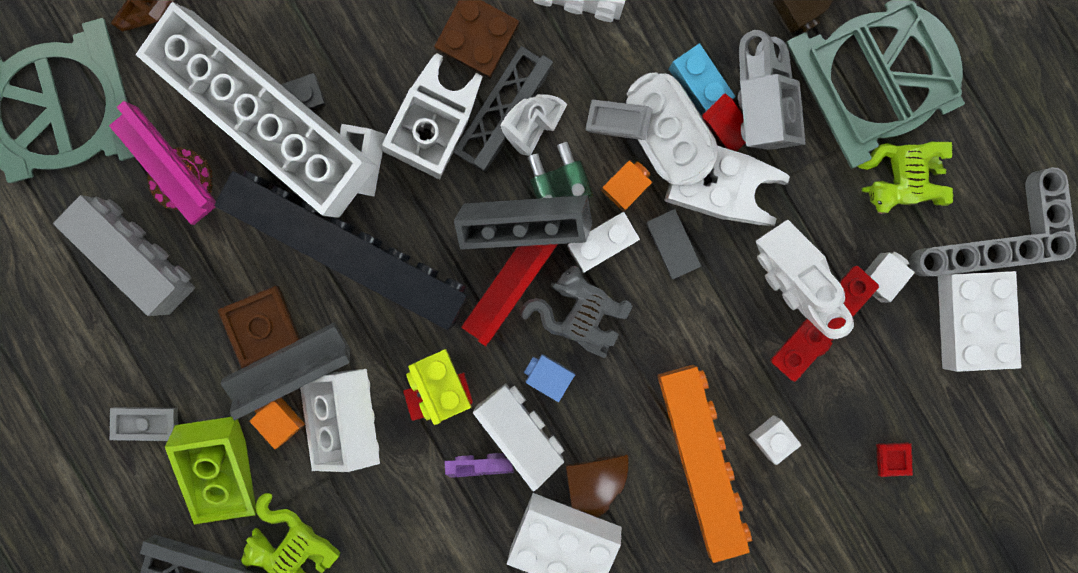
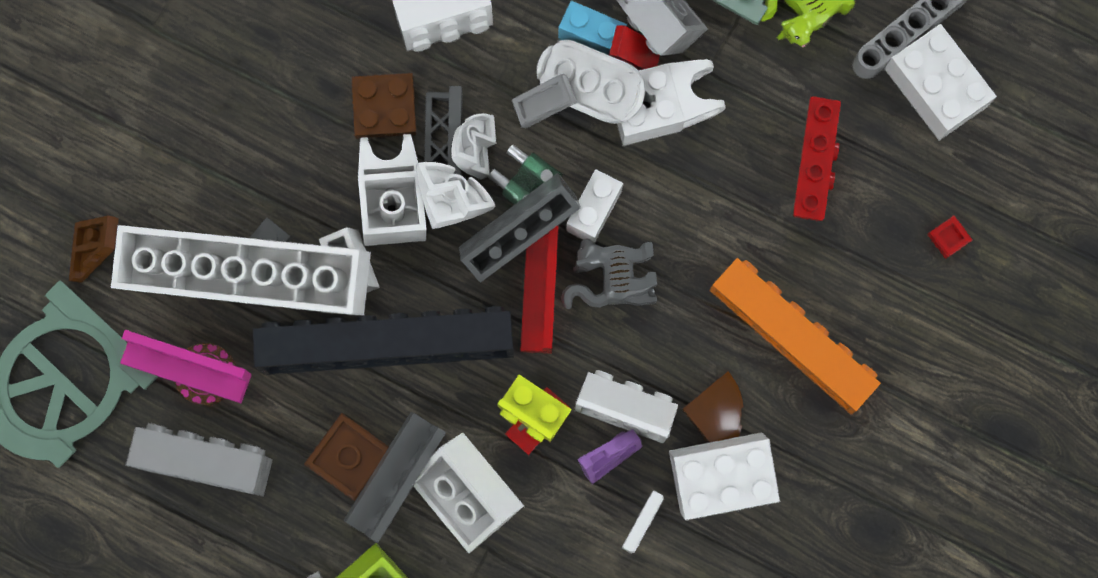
camera: 30 degrees left, 10 degrees down
orange brick [250,397,305,449] -> none
medium blue brick [524,354,575,402] -> none
orange brick [601,160,652,212] -> none
dark grey tile [646,209,701,280] -> none
white brick [749,415,801,465] -> none
white brick [756,220,854,339] -> none
white brick [865,252,915,302] -> none
none -> white brick [416,162,495,229]
none -> white tile [622,491,664,554]

